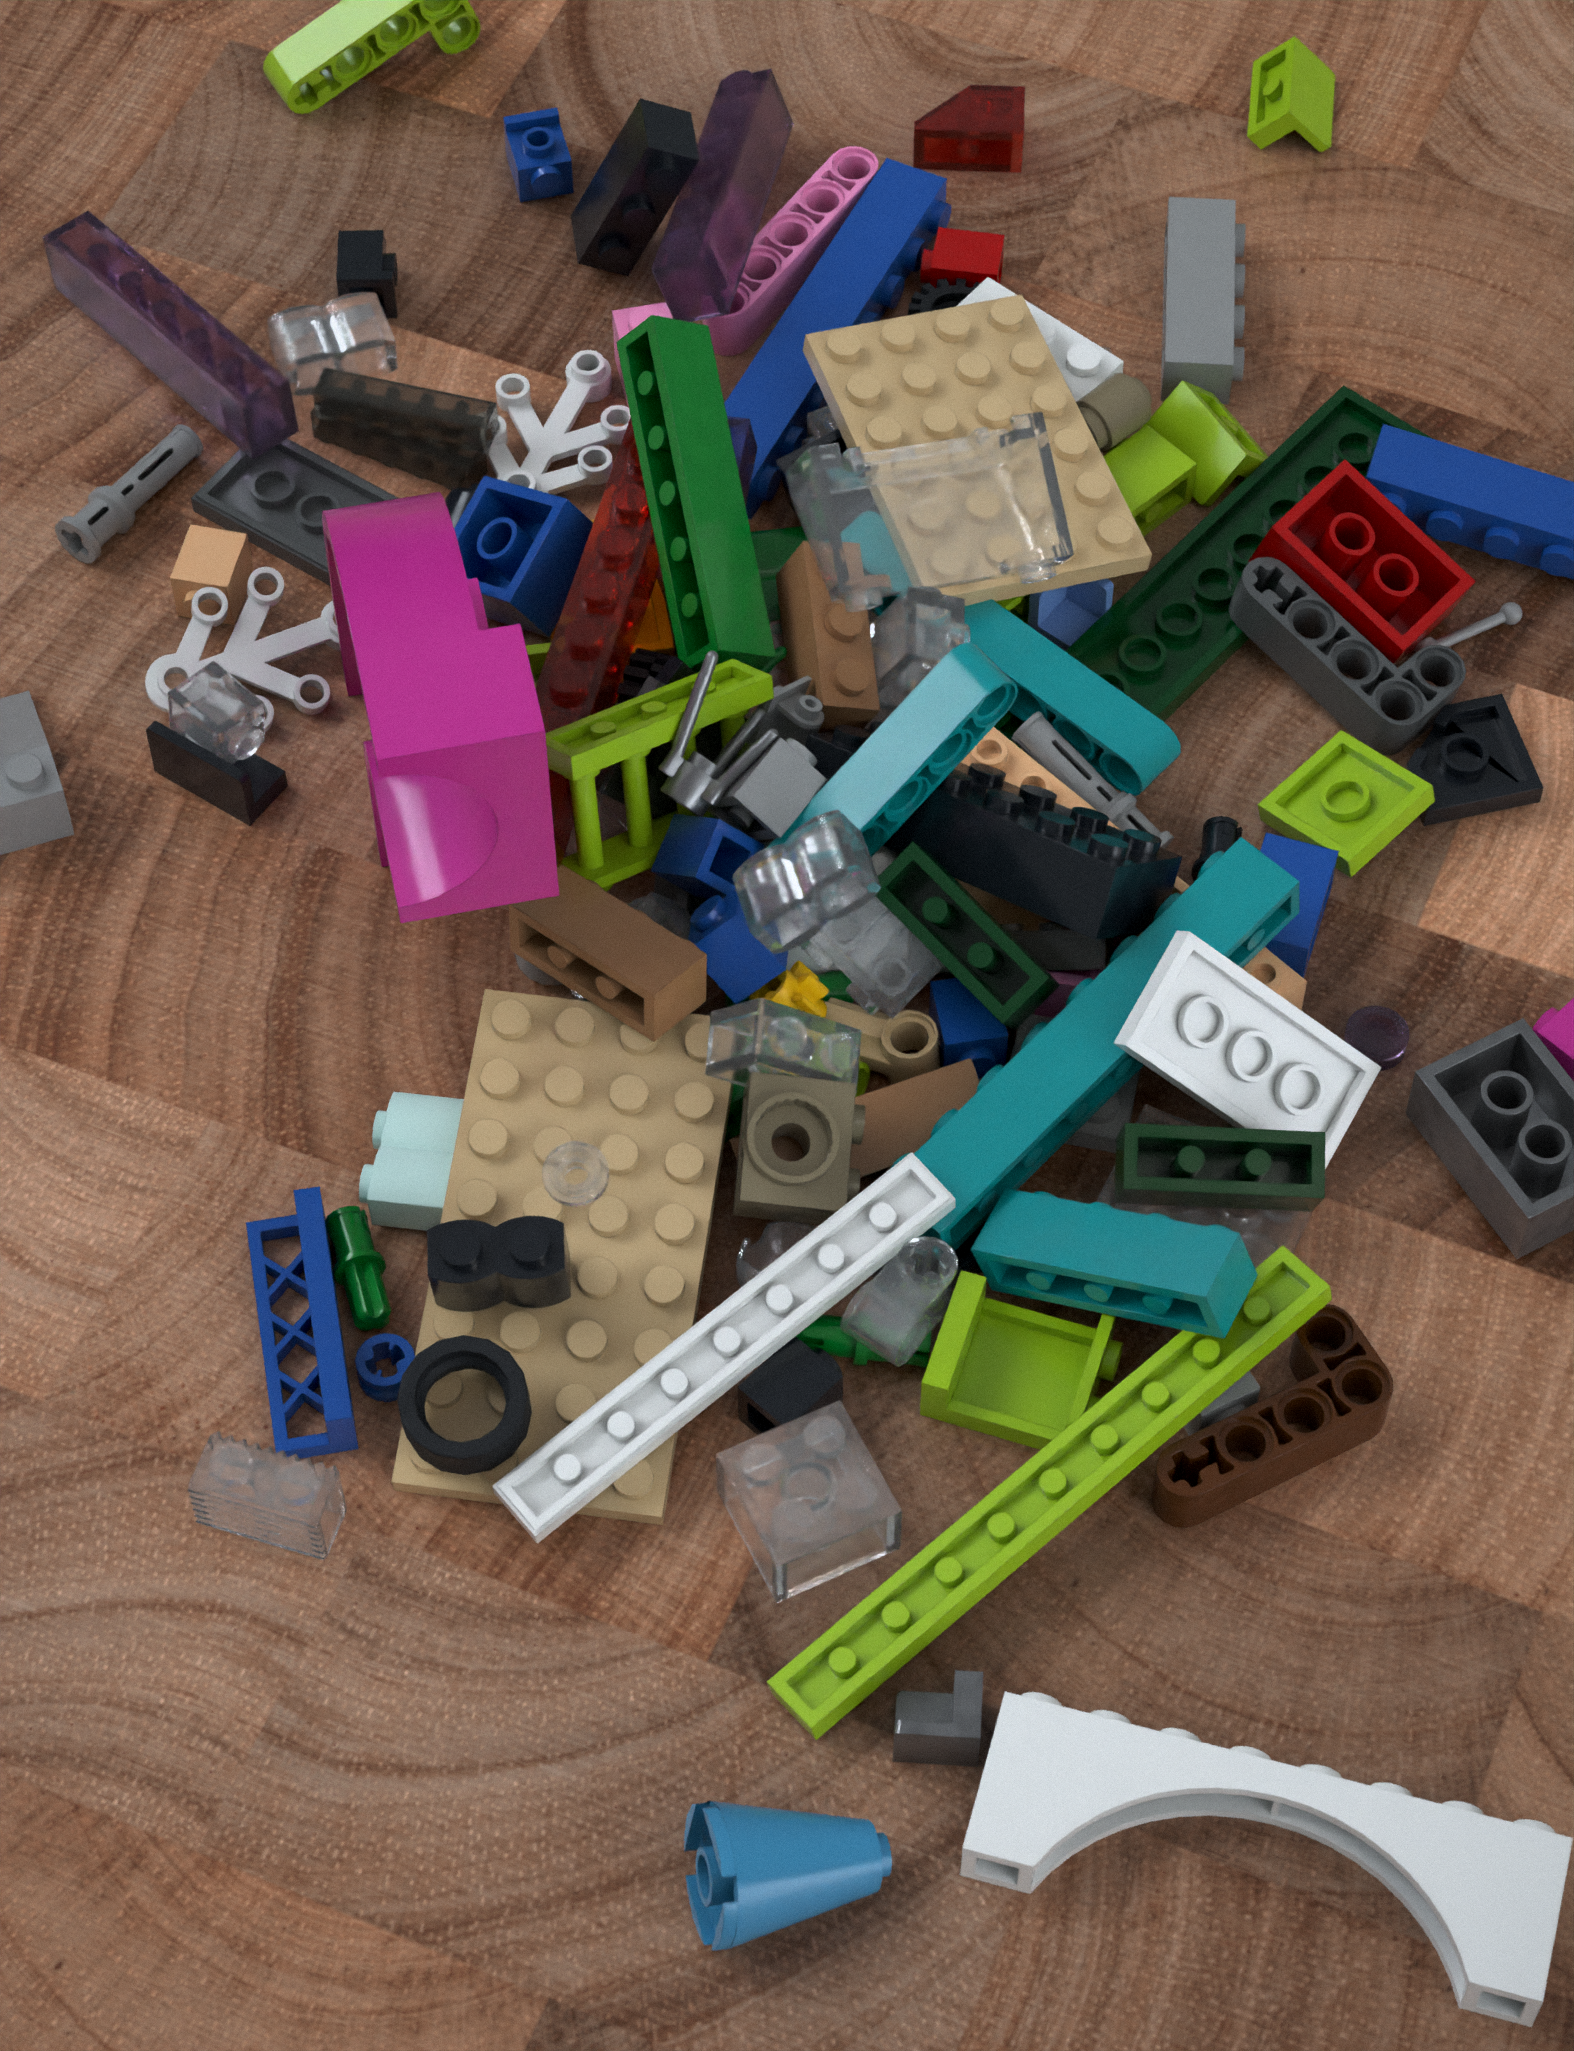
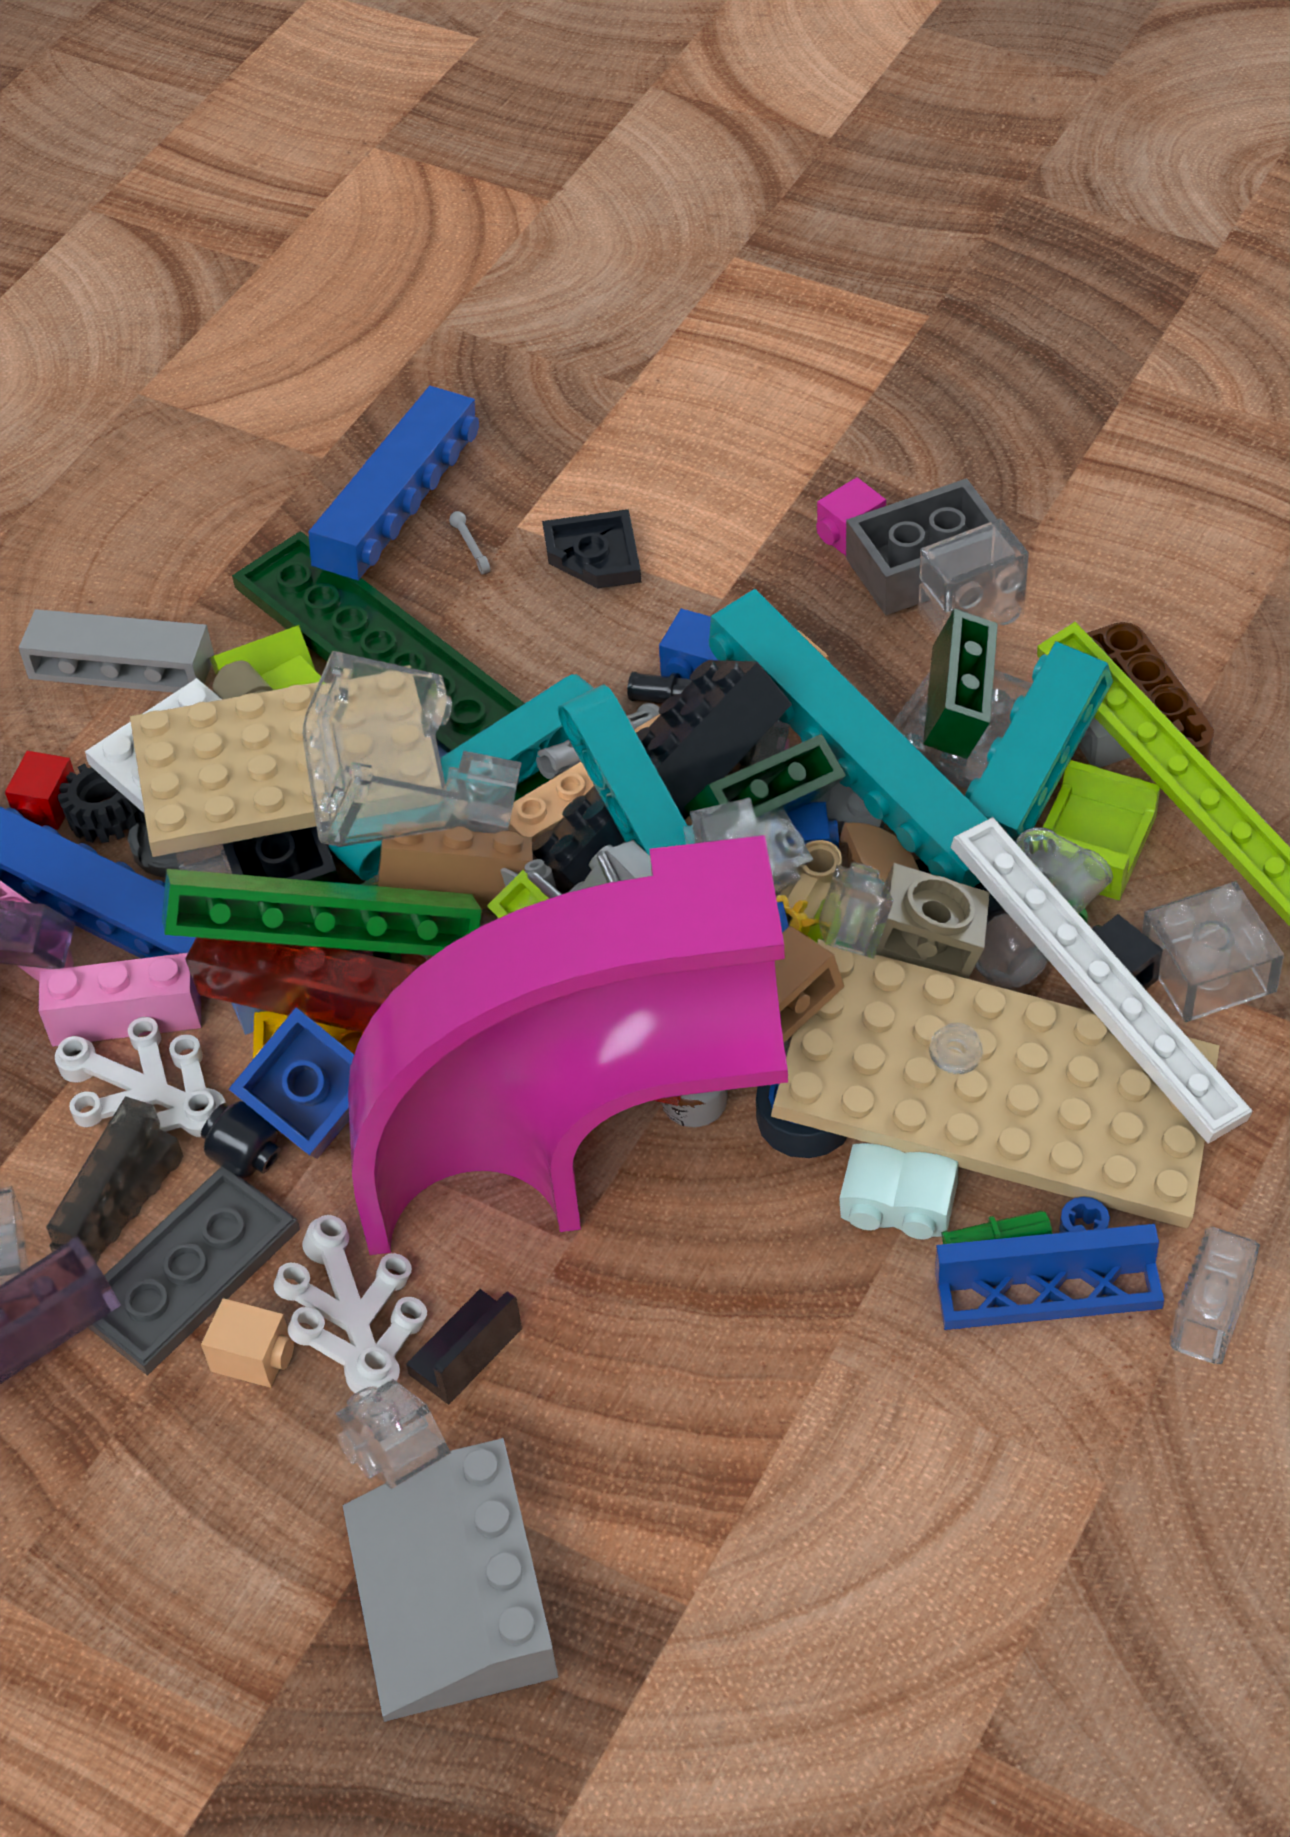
camera: 80 degrees left, 5 degrees down
light grey pin [55,424,203,564] -> none
clear brick [168,661,265,764] -> none
black tyre [397,1335,532,1475] -> none
black brick [427,1216,571,1312] -> none
white plate [1113,930,1382,1169] -> none
dark grey beam [1229,557,1466,755] -> none
red brick [1248,460,1476,666] -> none
lime plate [1257,730,1435,878] -> none
clear purple tile [1343,1006,1409,1071] -> none
none -> clear brick [335,1379,451,1489]
none -> clear piece [918,518,1029,637]

